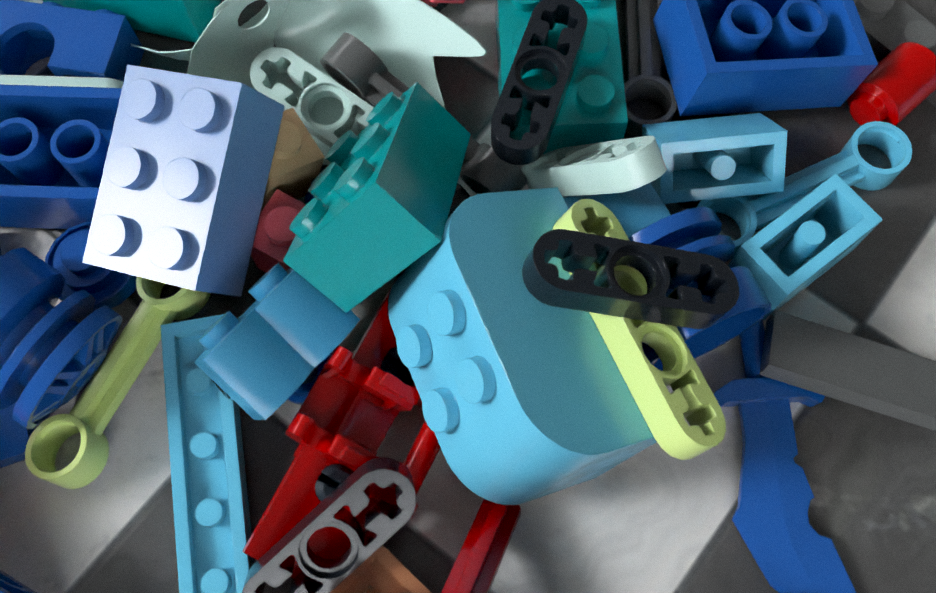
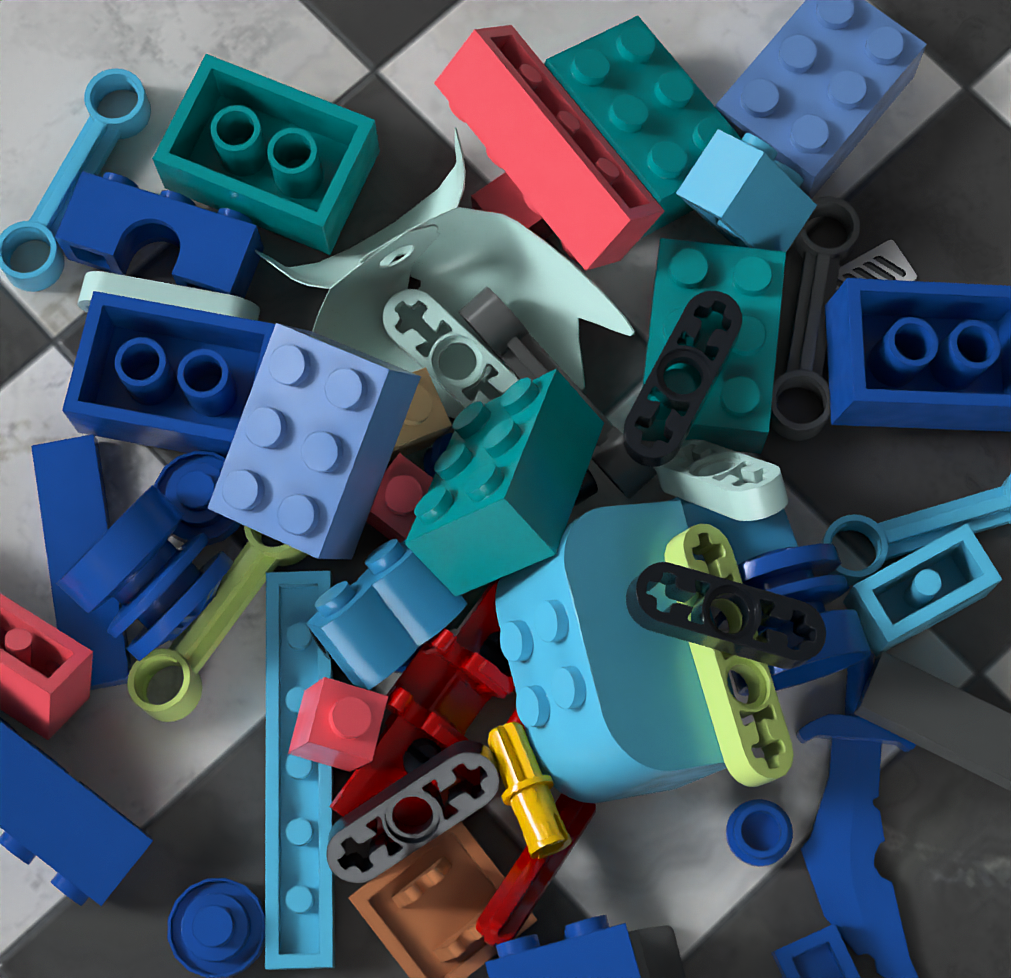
camera: 10 degrees right, 5 degrees up
medium azure brick [642,113,788,204] -> none
none -> coral brick [288,677,388,772]
none -> yellow axle [488,722,572,859]
none -> blue plate [726,799,793,867]

